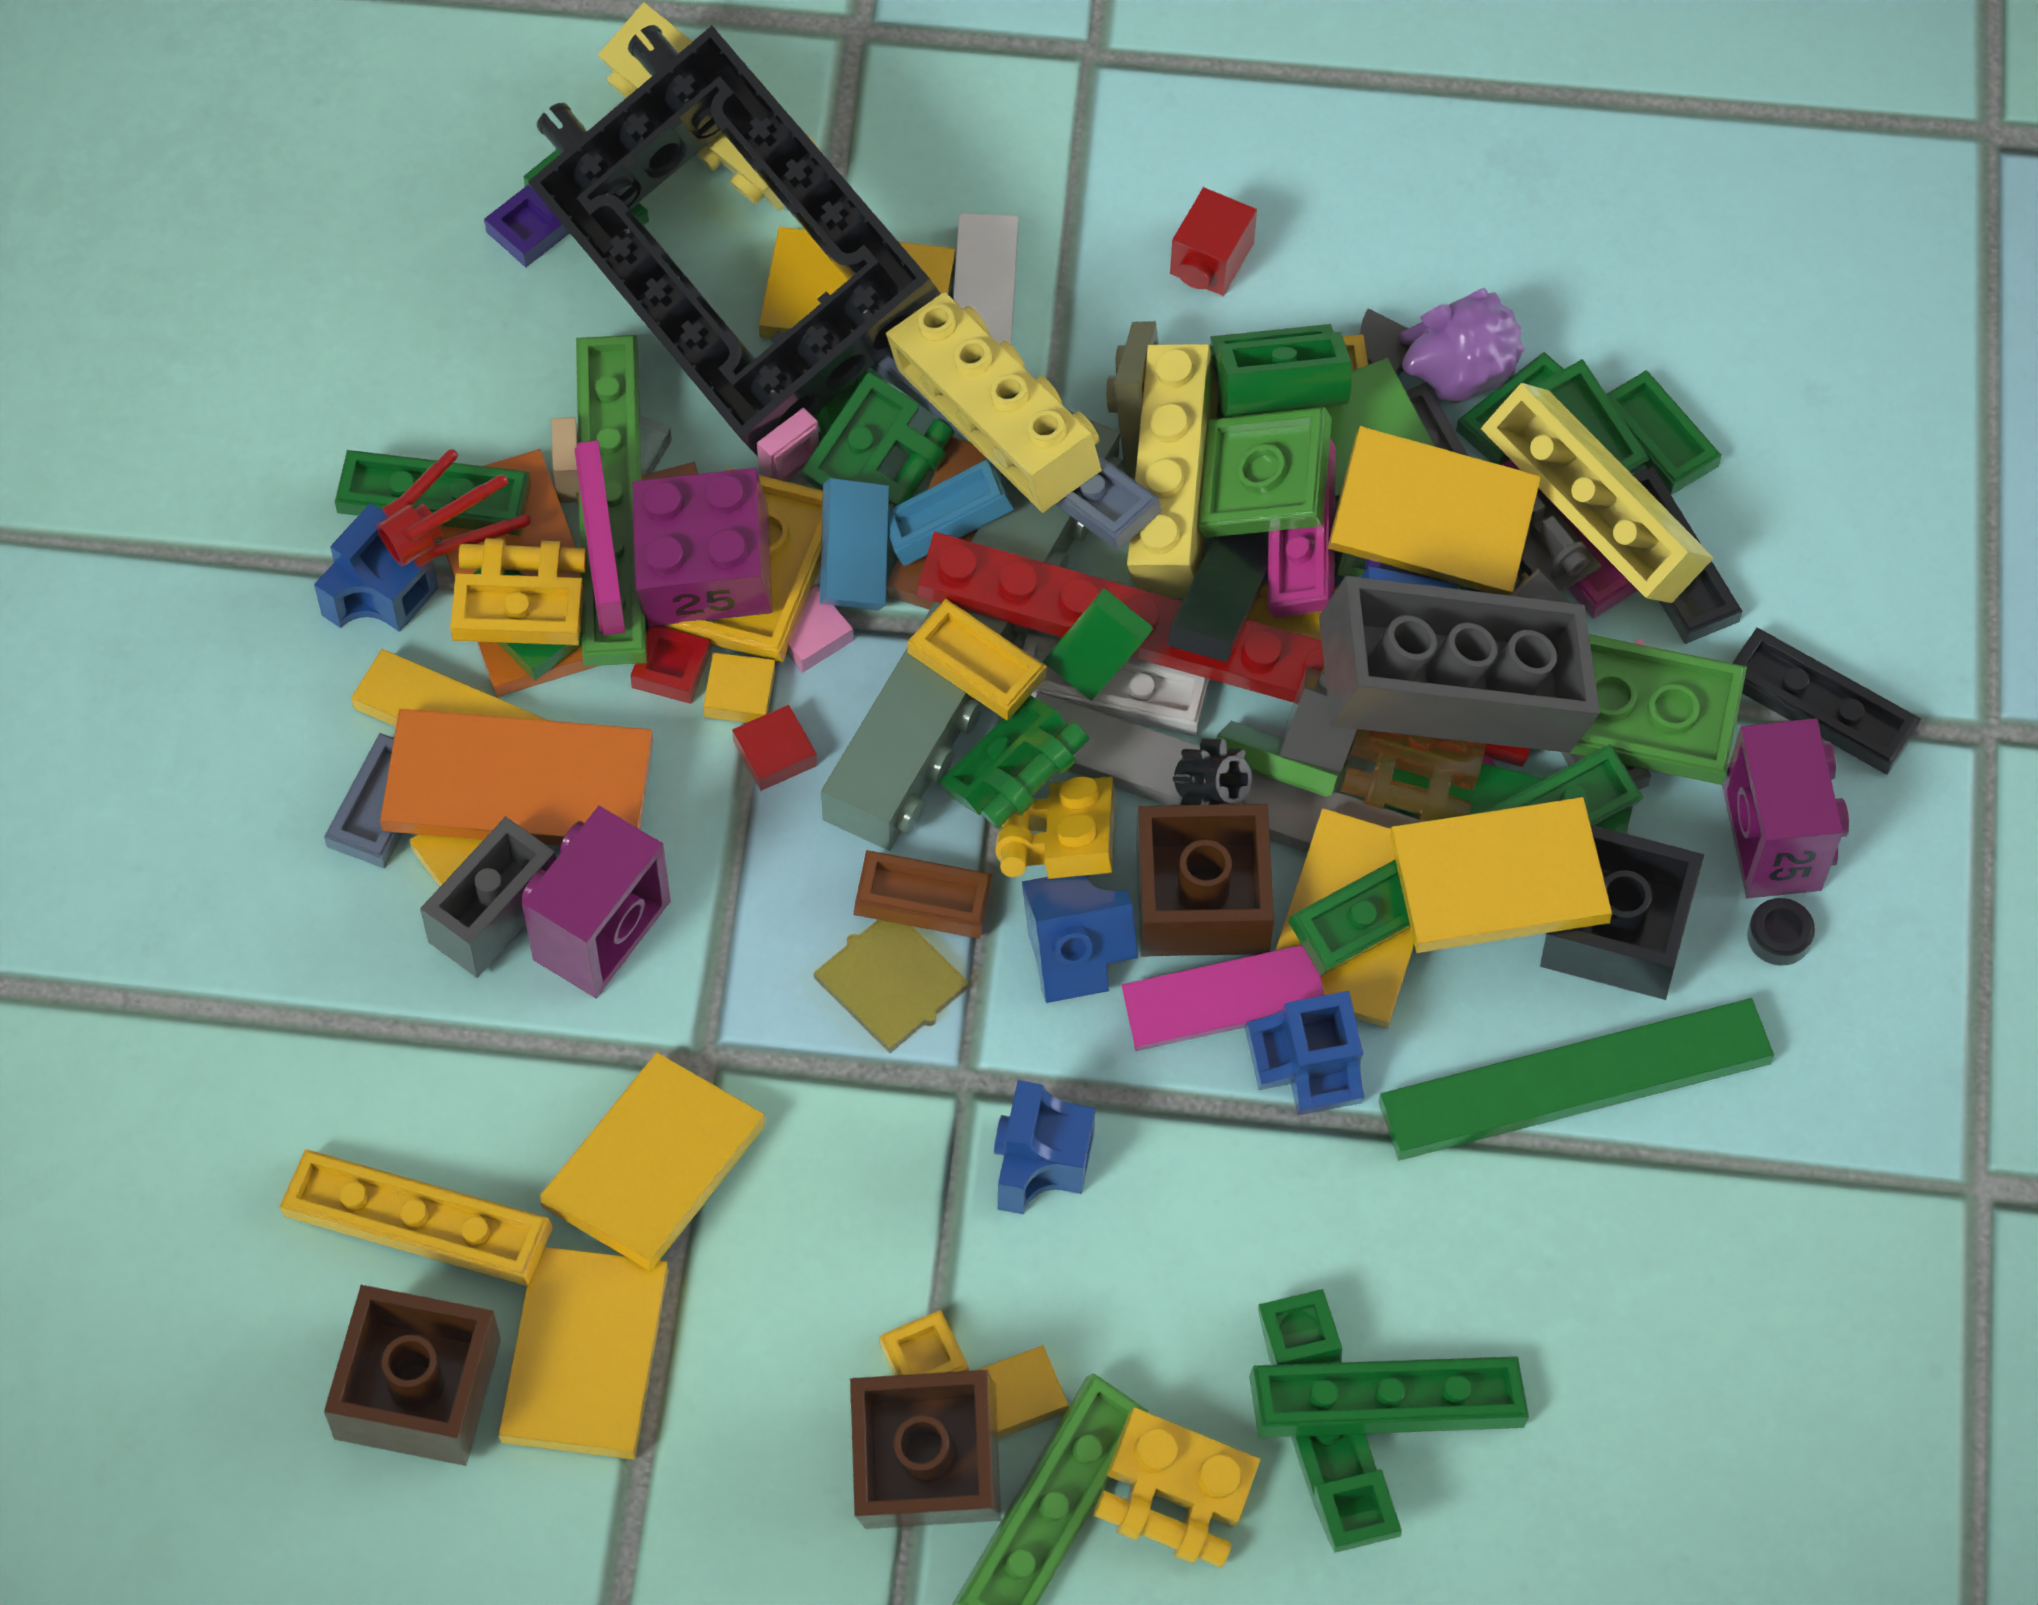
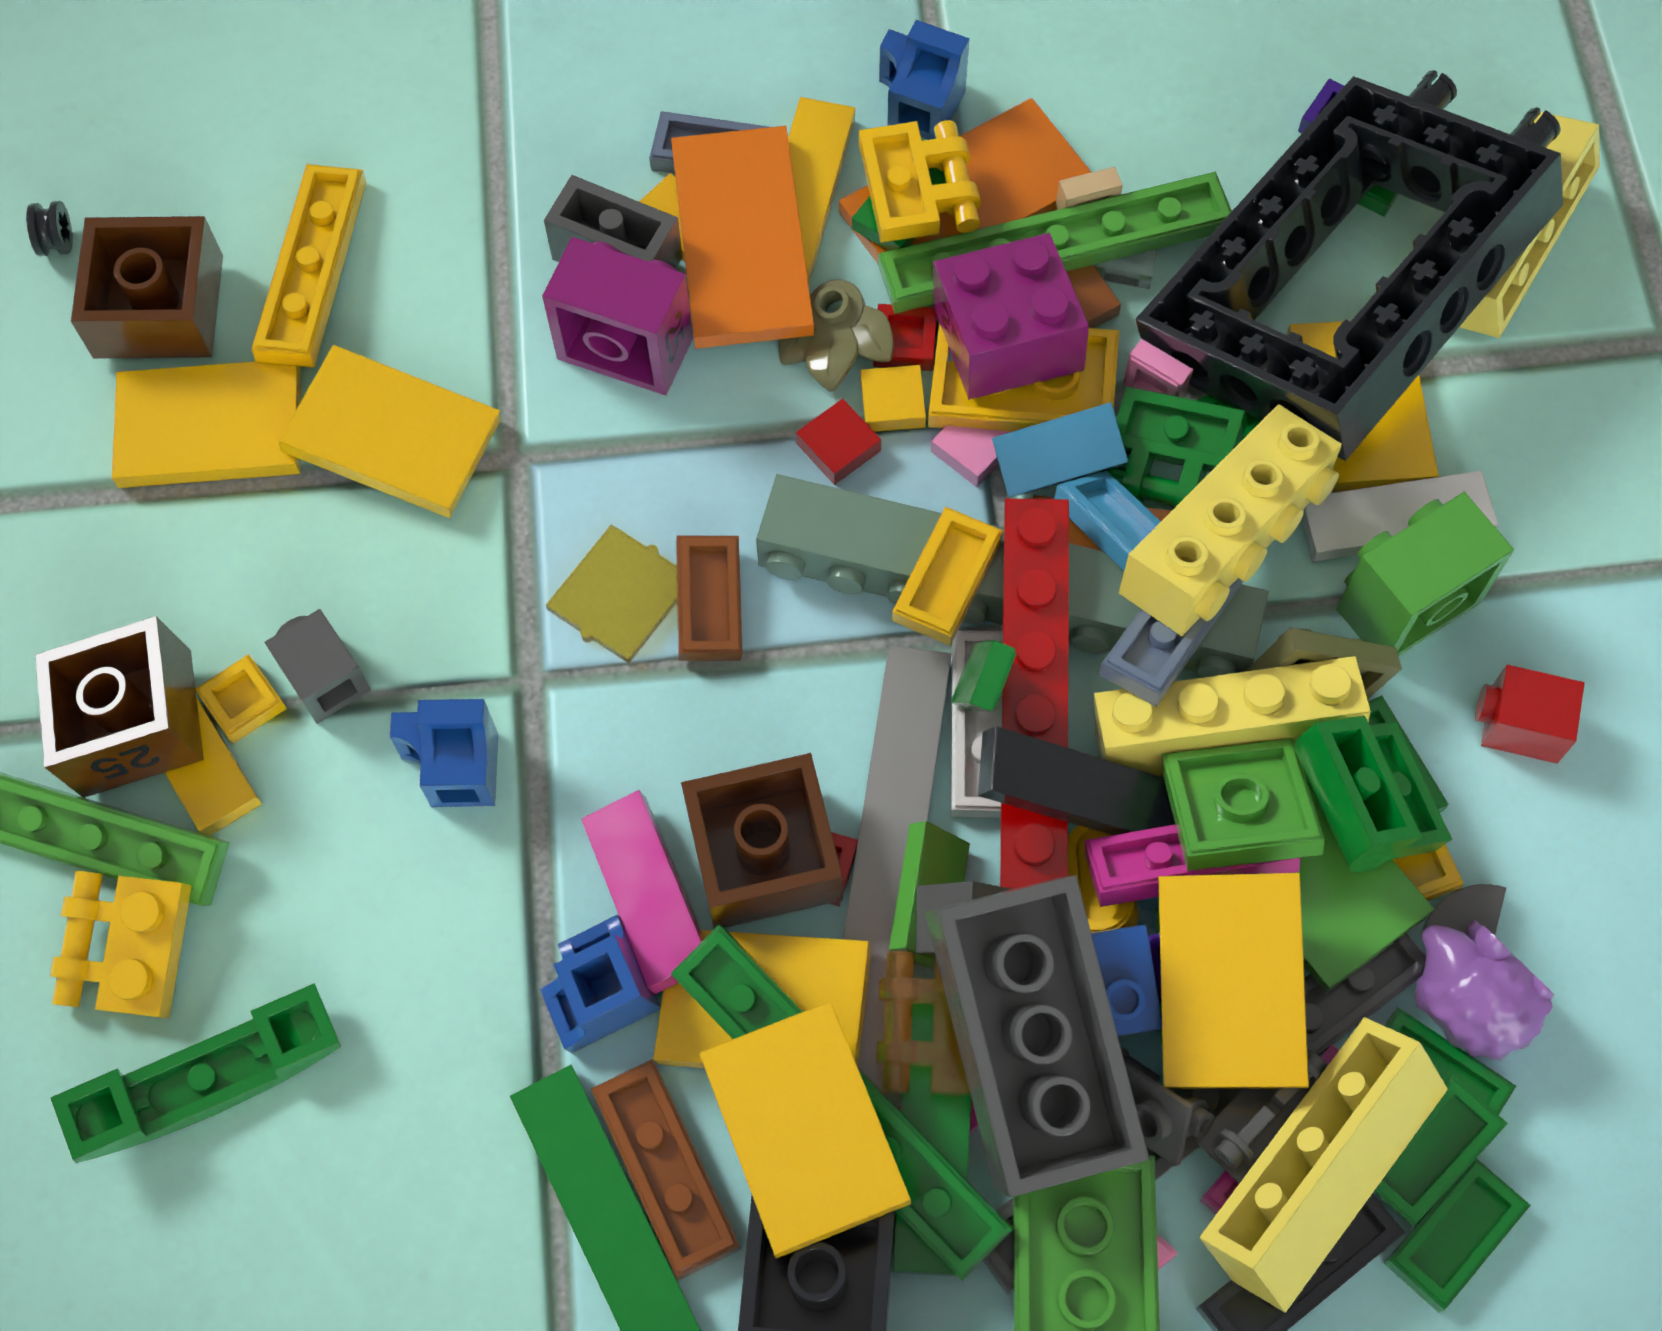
camera: 80 degrees right, 5 degrees up
green tile [335,450,531,536] -> none
red plant [376,449,531,568] -> none
dark pink tile [574,440,625,636] -> none
green plate [939,695,1090,829] -> none
yellow plate [995,776,1116,879] -> none
blue brick [1022,875,1138,1003] -> none
black gear [1173,738,1253,805] -> none
green tile [1249,1356,1529,1438] -> none
none -> black bush [26,201,73,257]
none -> dark grey brick [264,609,371,724]
none -> dark orange tile [591,1059,741,1281]
none -> olive plate [779,280,894,392]
none -> bright green brick [1336,491,1514,656]

